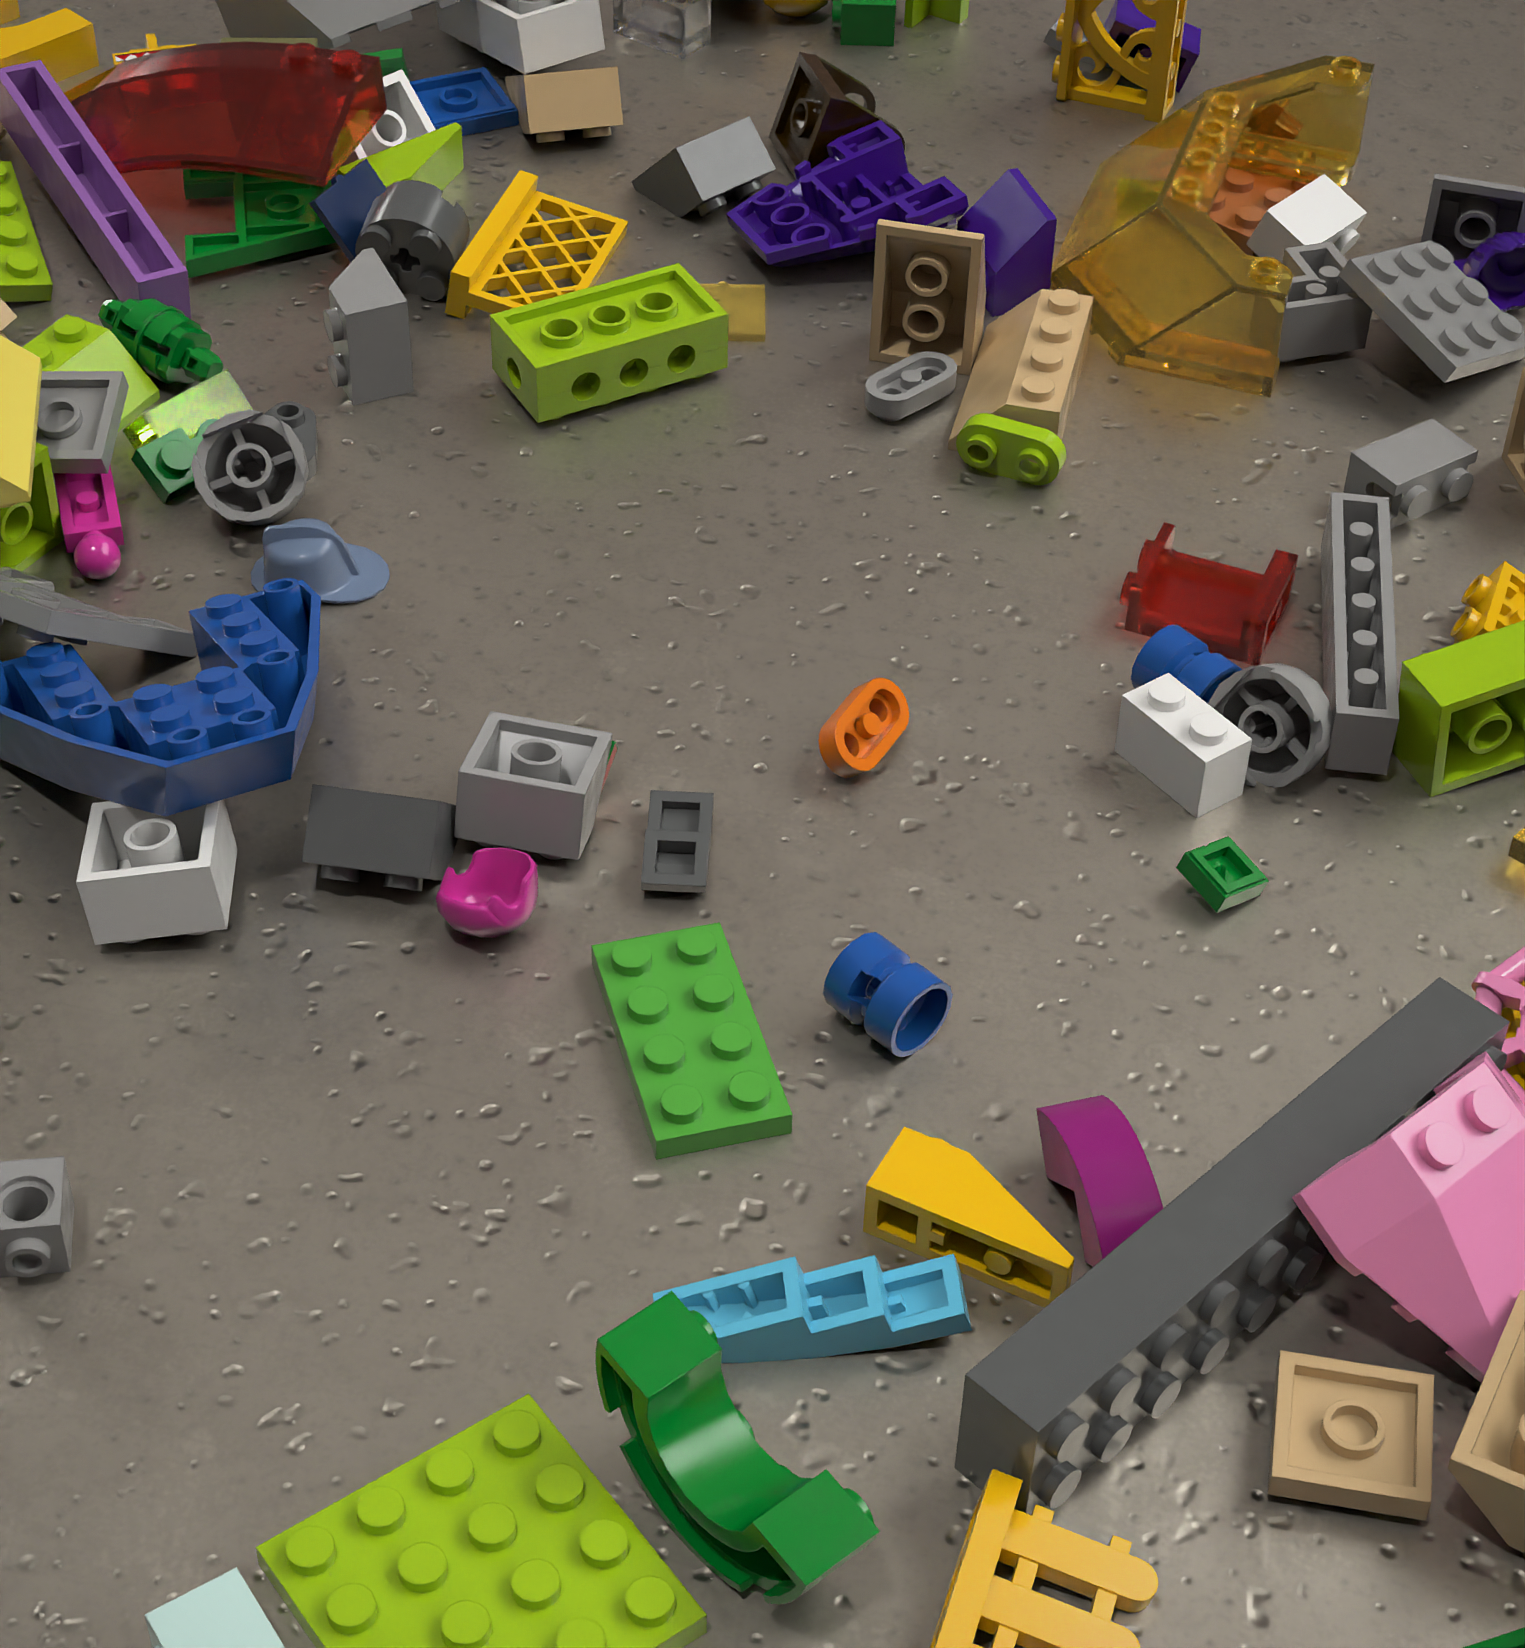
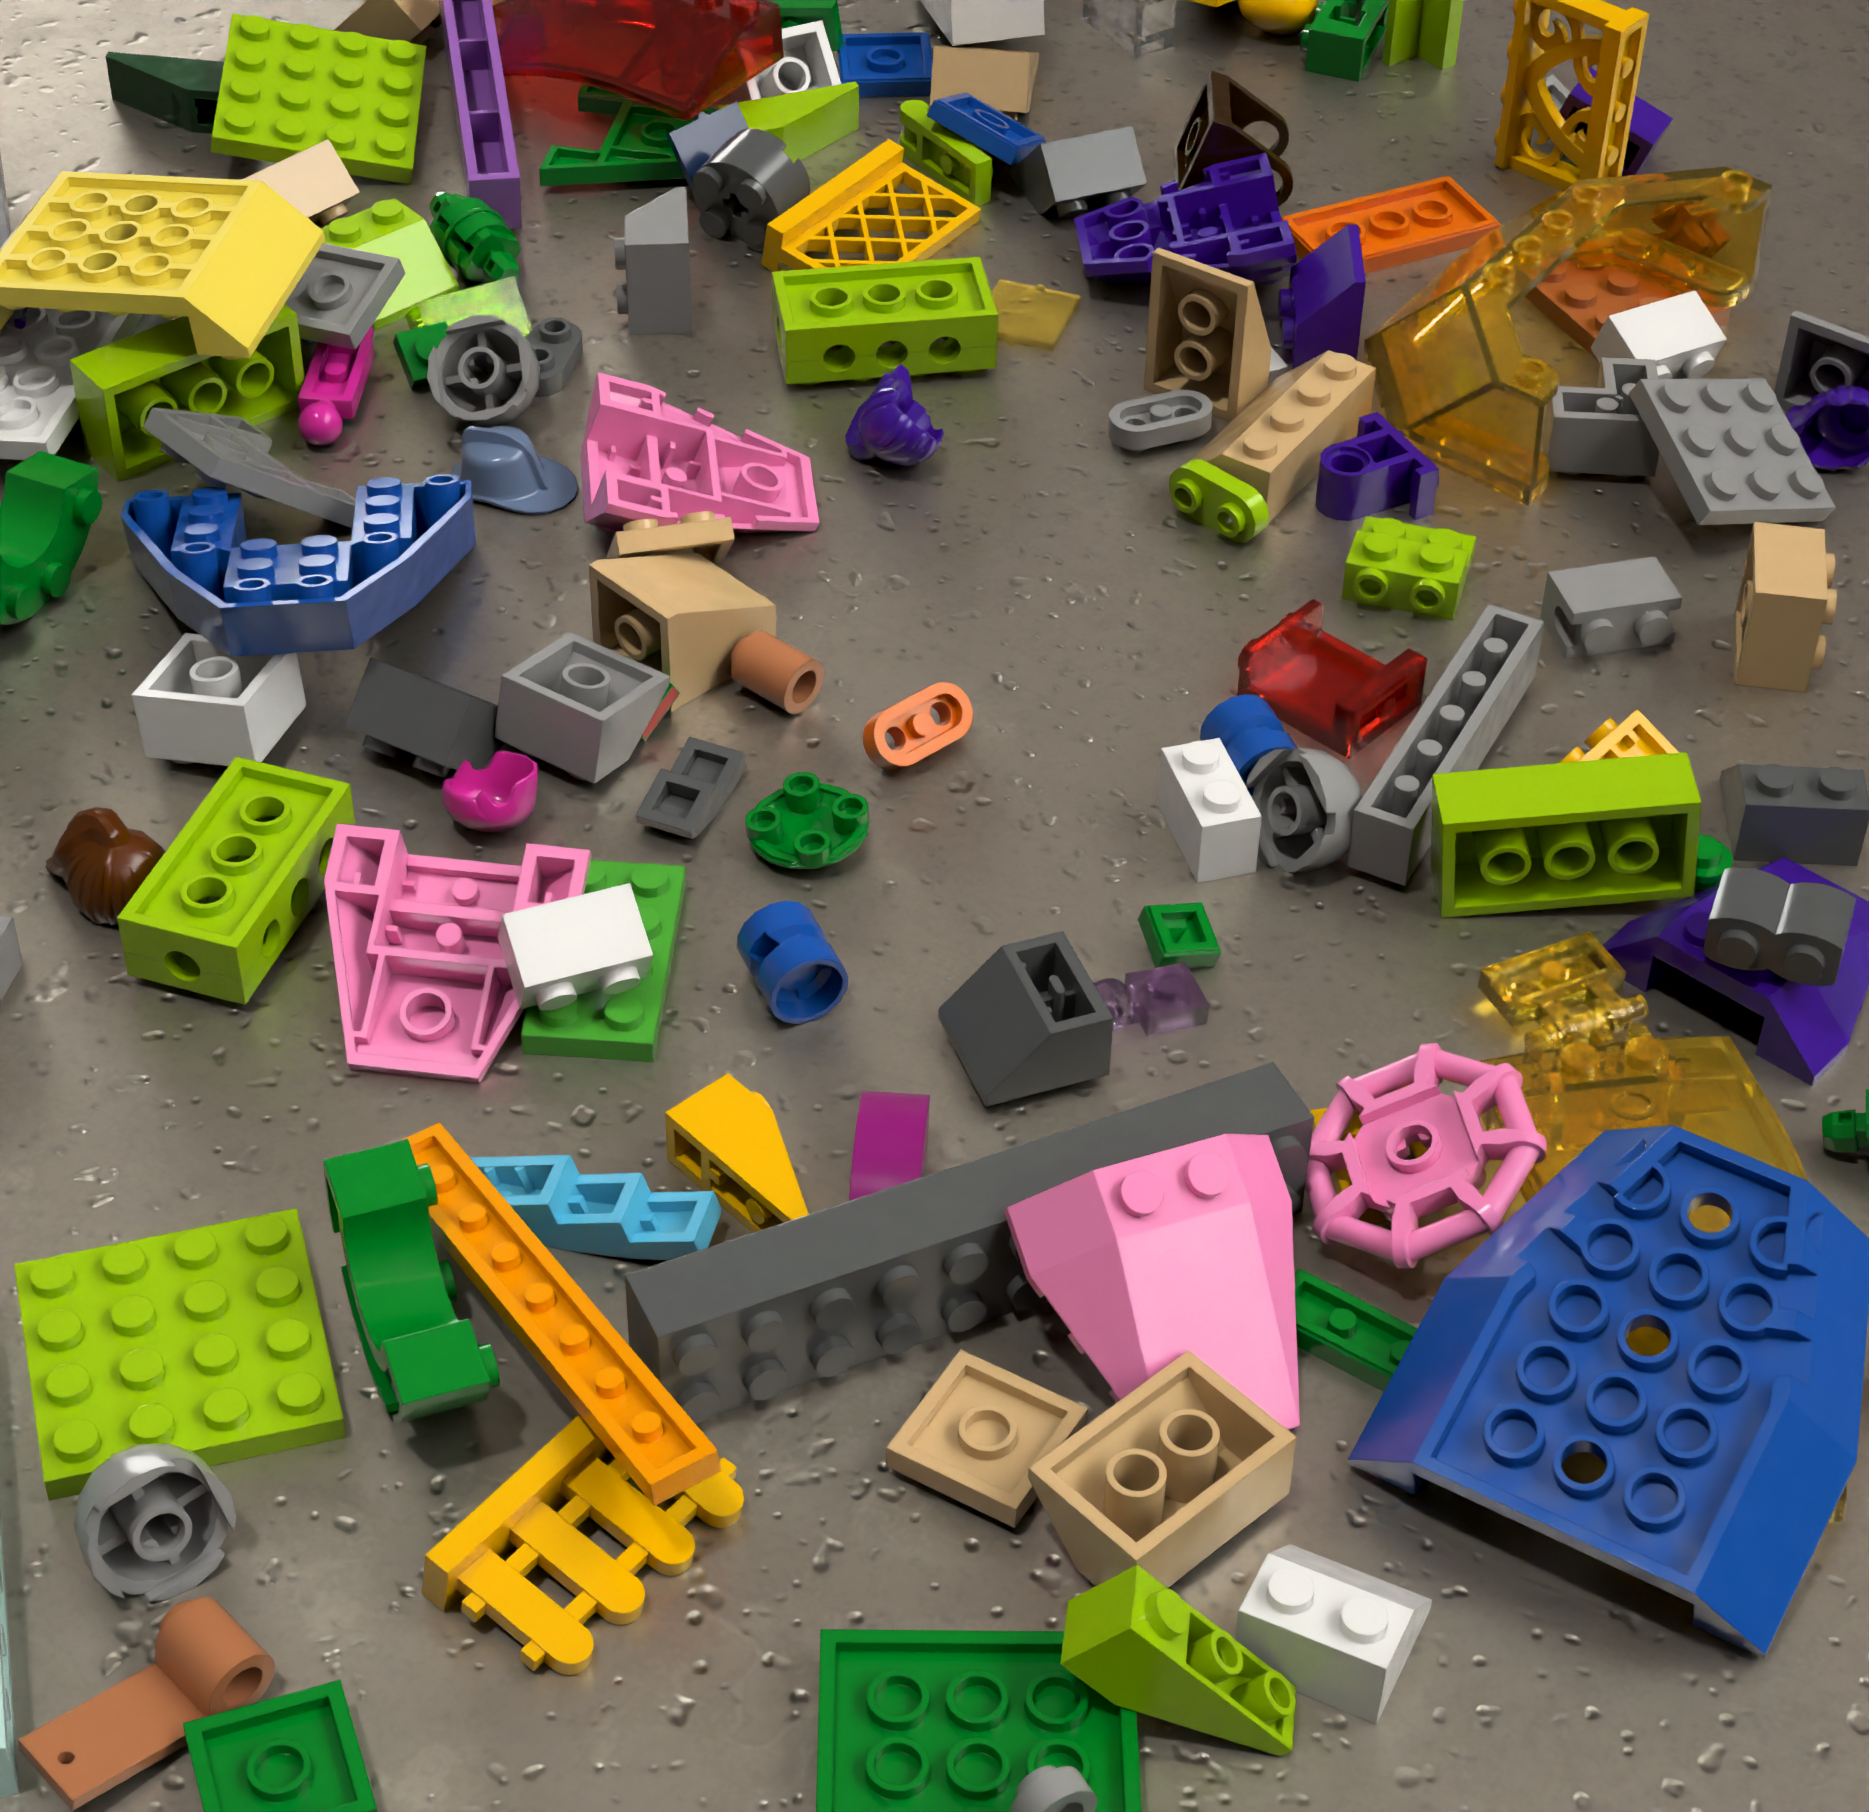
camera: 20 degrees right, 0 degrees up
none -> reddish brown hair [45,807,166,925]
none -> lime brick [117,756,356,1005]
none -> bright pink wedge [324,824,591,1083]
none -> light orange plate [400,1122,721,1506]
none -> white brick [498,883,653,1011]
none -> bright pink wedge [580,372,819,533]
none -> tan slope [589,553,777,712]
none -> tan plate [606,511,735,565]
none -> nougat brick [731,630,824,714]
none -> green dish [745,772,869,869]
none -> dark purple hair [845,364,944,466]
none -> lime plate [899,100,993,207]
none -> blue tile [927,92,1046,165]
none -> dark grey slope [938,931,1113,1107]
none -> clear purple plate [1094,962,1210,1036]
none -> orange tile [1281,175,1501,274]
none -> dark purple pin [1315,412,1439,521]
none -> lime plate [1341,516,1477,621]

